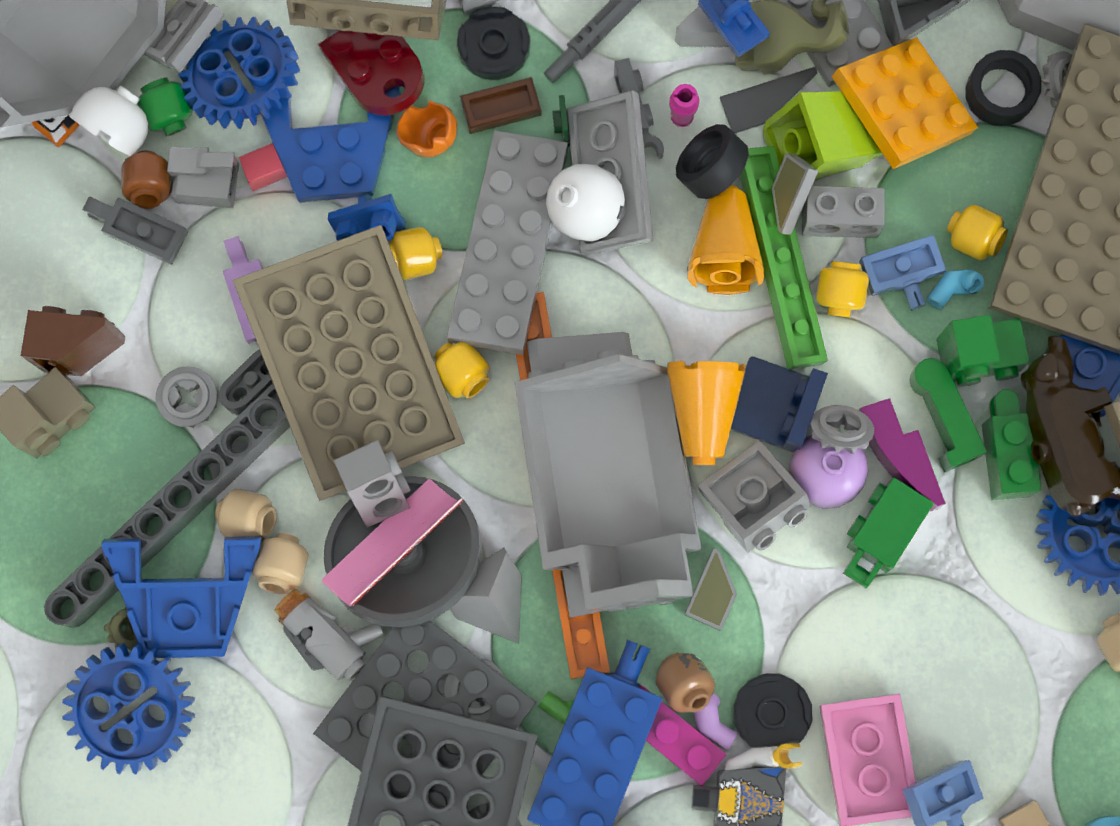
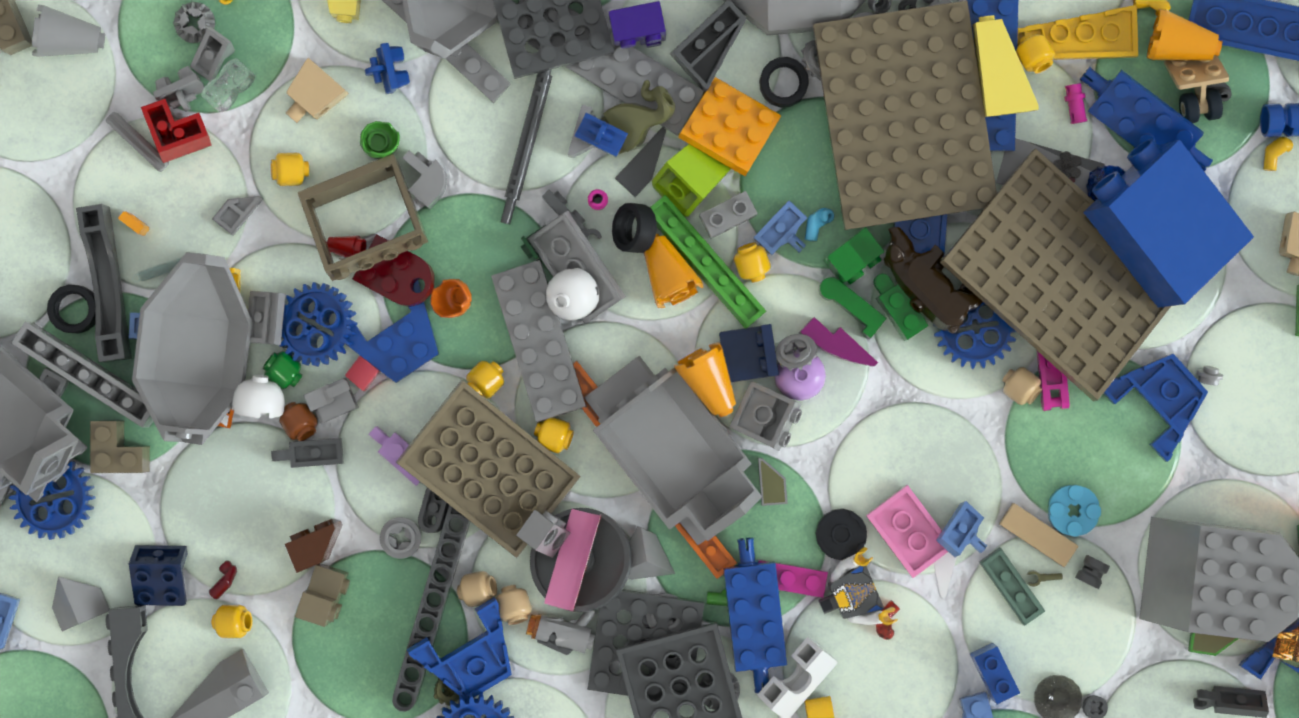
camera: 30 degrees left, 10 degrees up
blue hips [327,194,406,241] -> none
black tile [457,6,531,80] -> none
reddish brown tile [460,77,542,134] -> none
medium nougat head [656,653,715,713] -> none
lavender arm [693,693,738,750] -> none
tile [772,153,818,235] -> none
green brick [843,478,934,589] -> none
yellow head [947,204,1008,261] -> none

